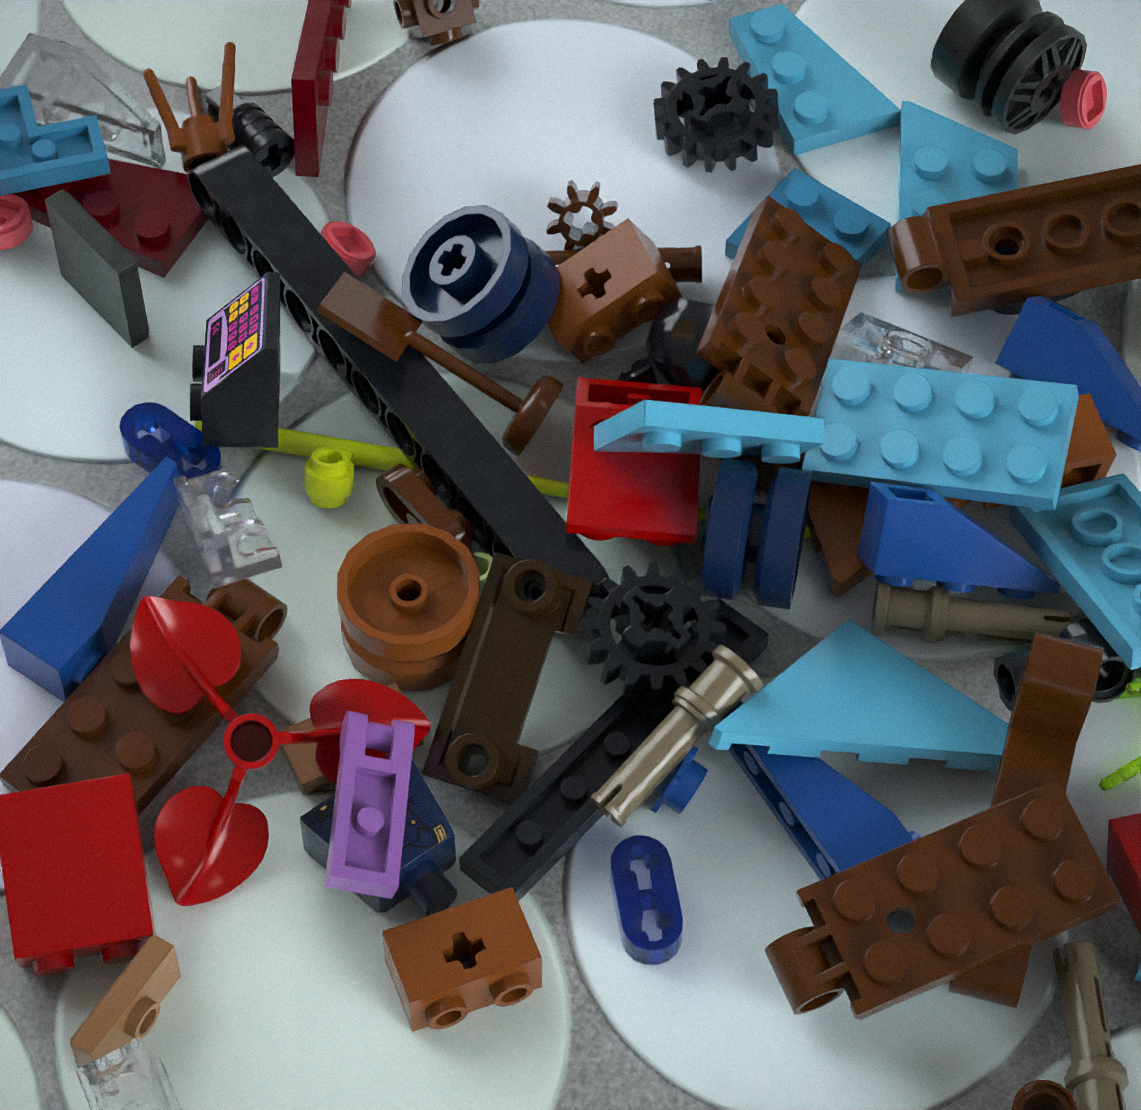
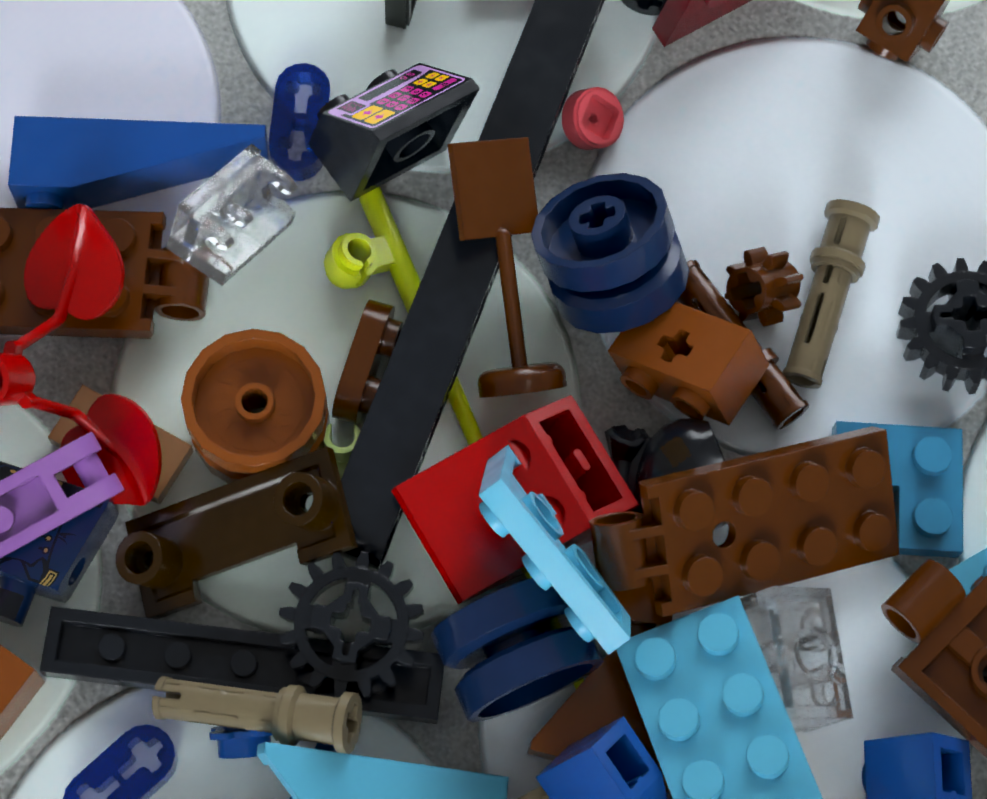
camera: 50 degrees right, 15 degrees up
none -> dark tan pin [782,199,880,389]

